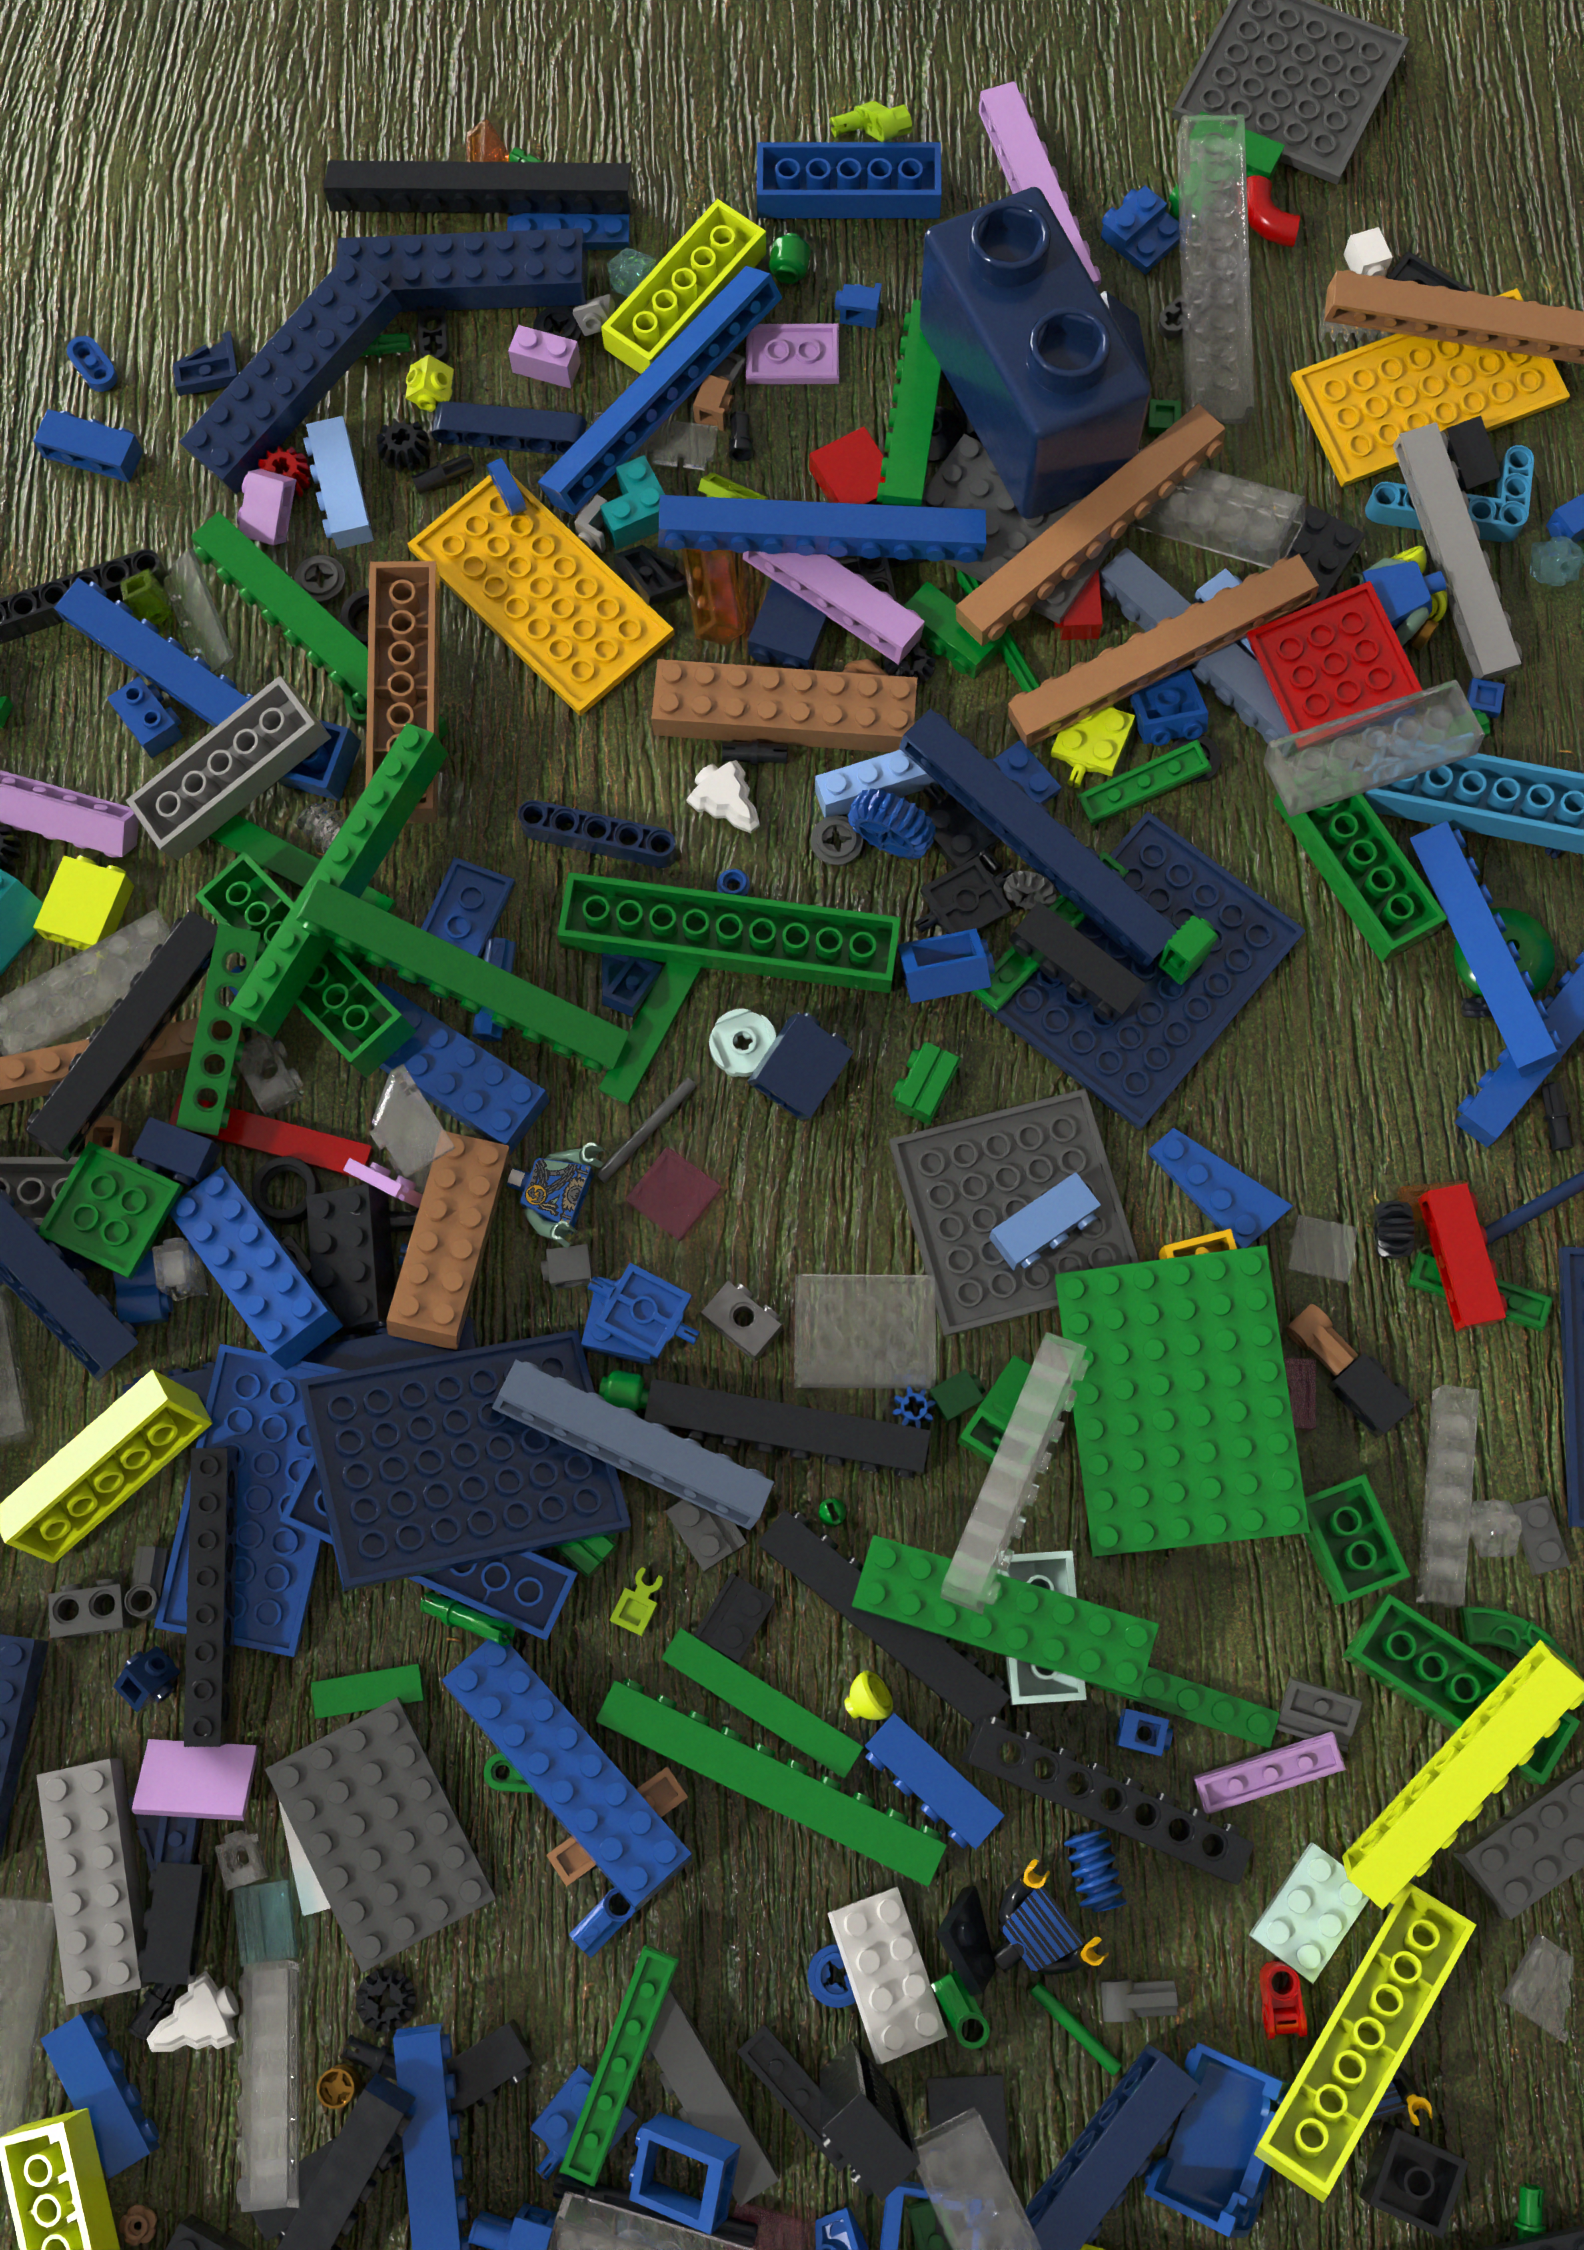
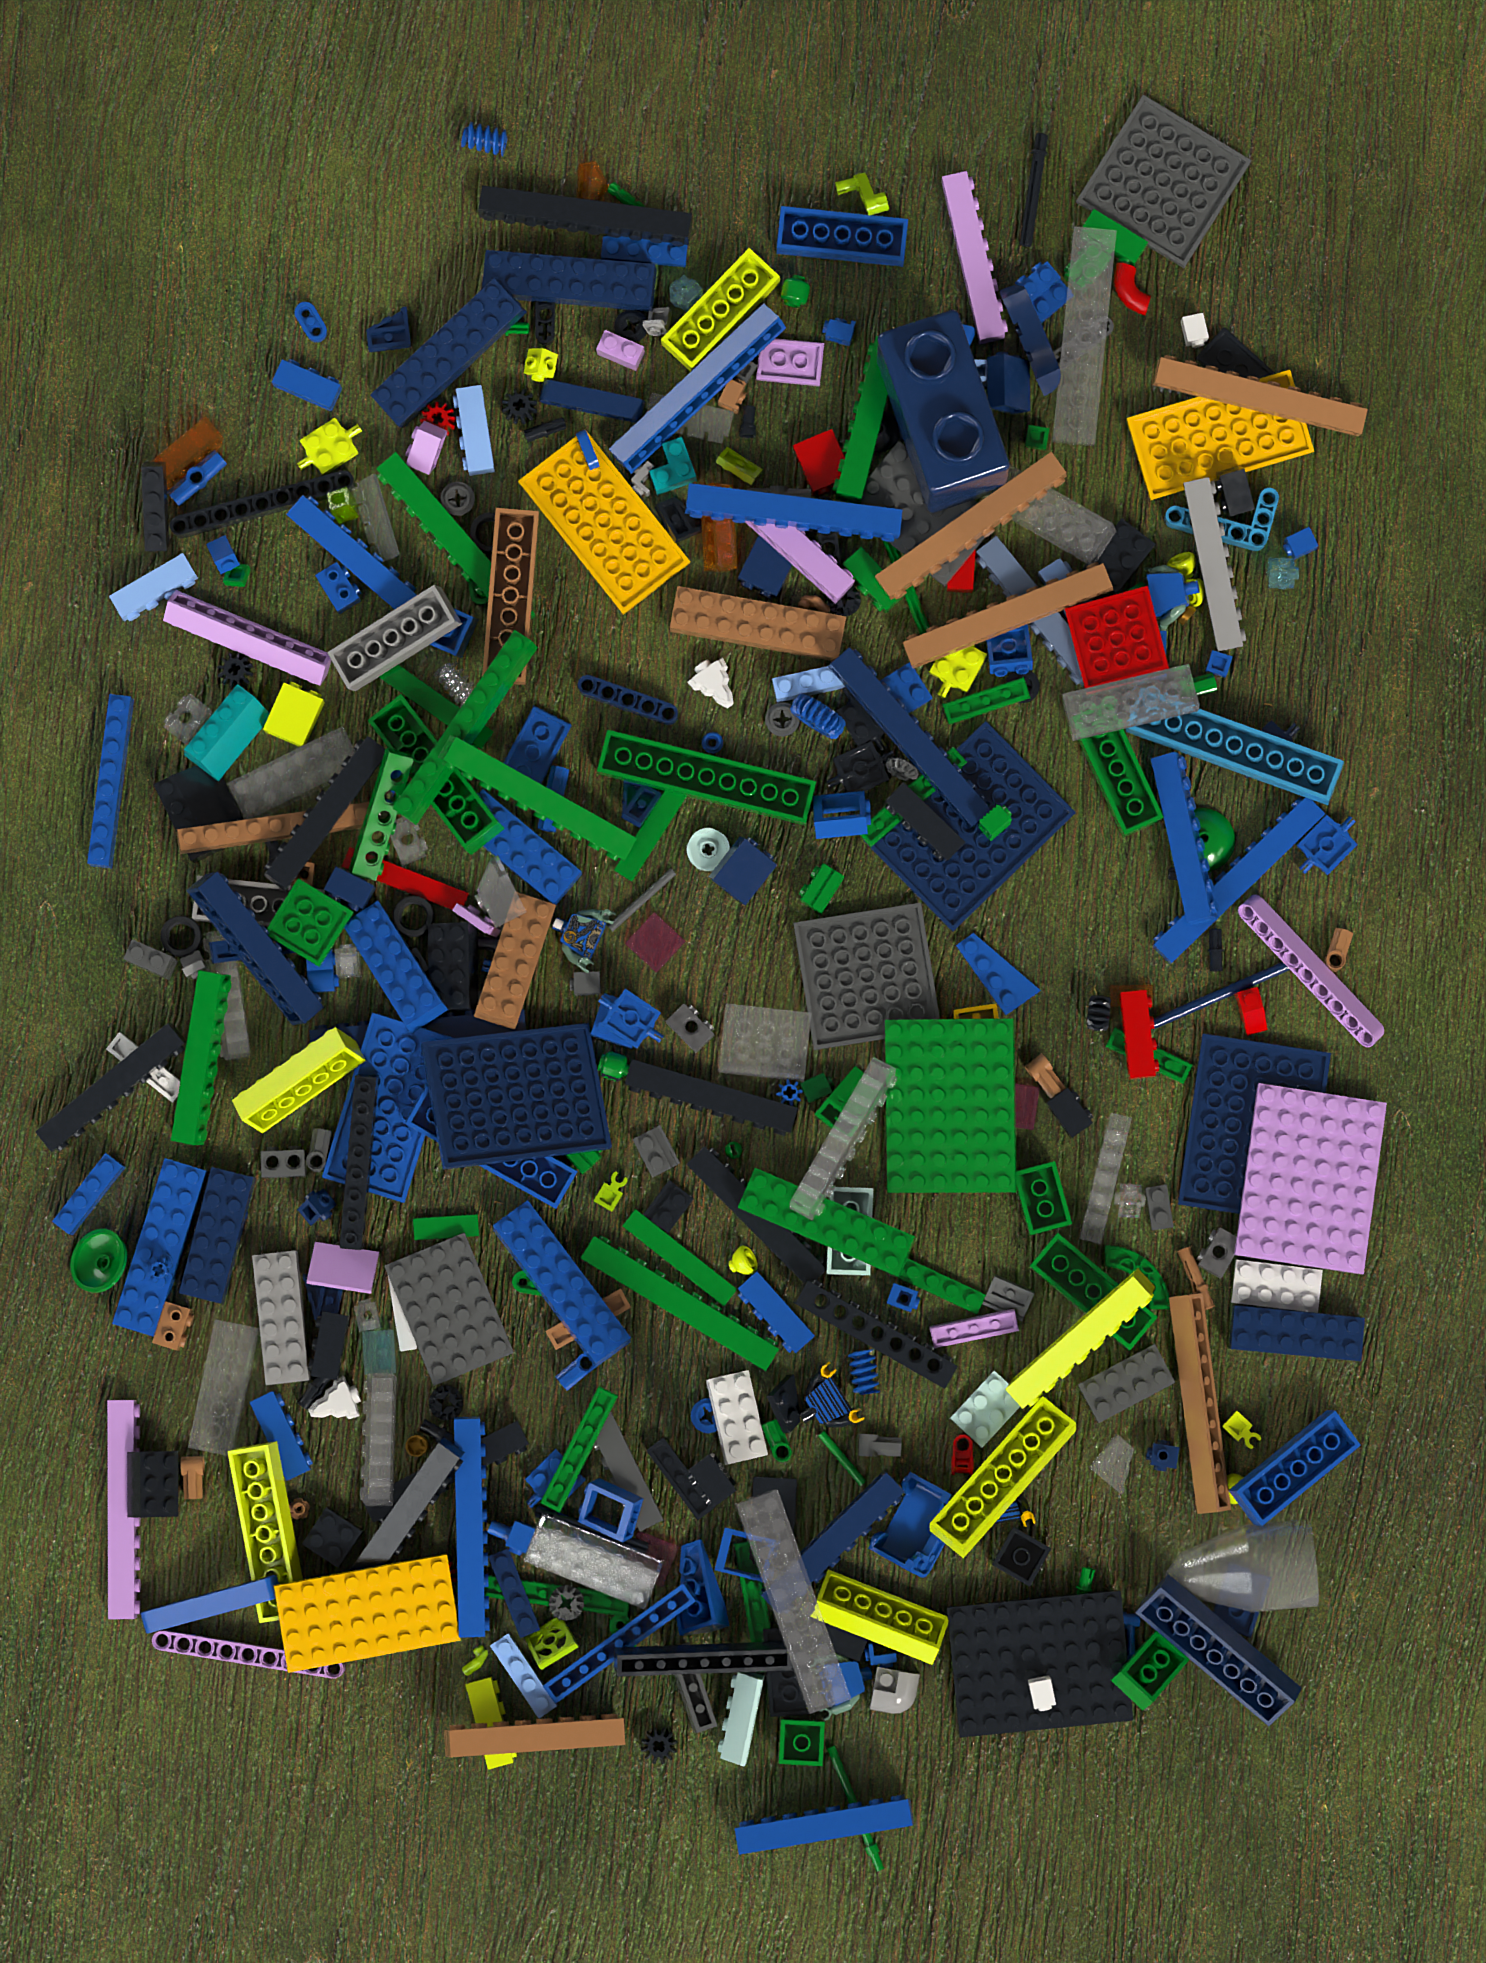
camera: 10 degrees right, 10 degrees up
green pin [420,1591,515,1646] -> none
sand blue brick [492,1359,774,1530] -> none
black pin [722,739,788,766] -> none
medium blue brick [989,1172,1101,1271] -> none
clear piece [1288,1215,1358,1283] -> none
none -> neon yellow plate [297,418,362,476]
none -> blue piece [461,122,507,157]
none -> dark blue brick [999,285,1061,396]
none -> black axle [1019,133,1048,247]

